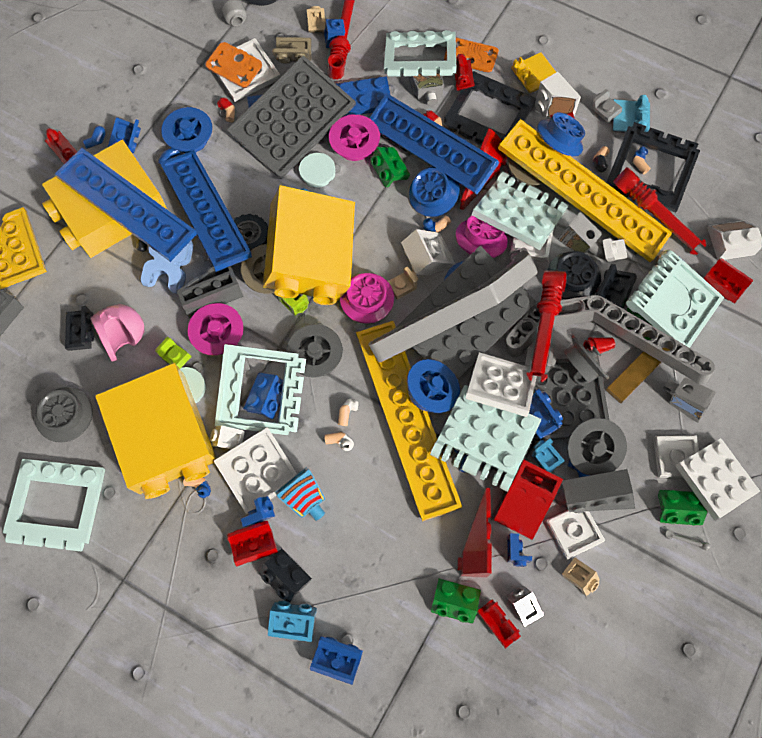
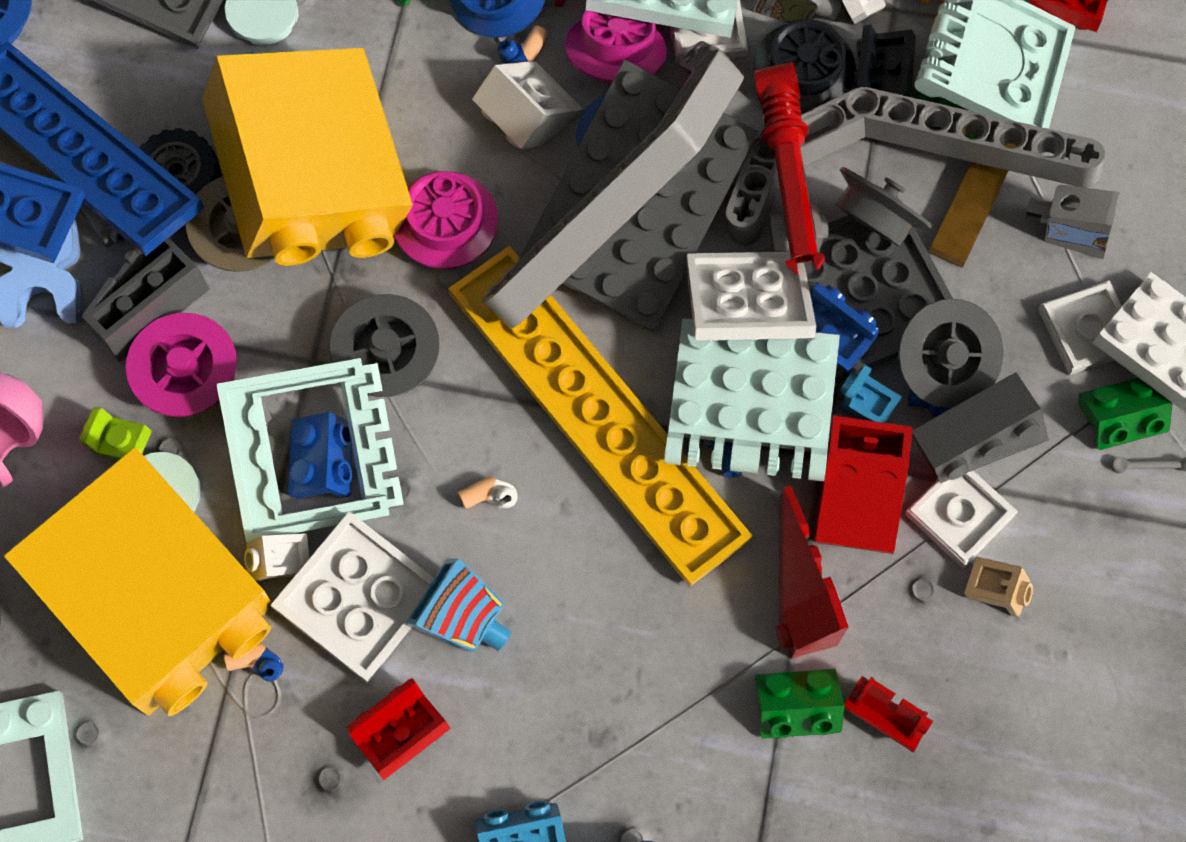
camera: 25 degrees left, 0 degrees up
blue bracket [241,496,275,527] -> none
black bracket [259,548,312,603] -> none
lime bracket [278,294,309,316] -> none
light nougat arm [338,399,359,426] -> none
tan bracket [388,266,418,300] -> none
blue wheel [407,359,460,413] -> none
blue bracket [507,533,532,567] -> none
bracket [507,586,543,626] -> none
red cone [583,337,615,354] -> none

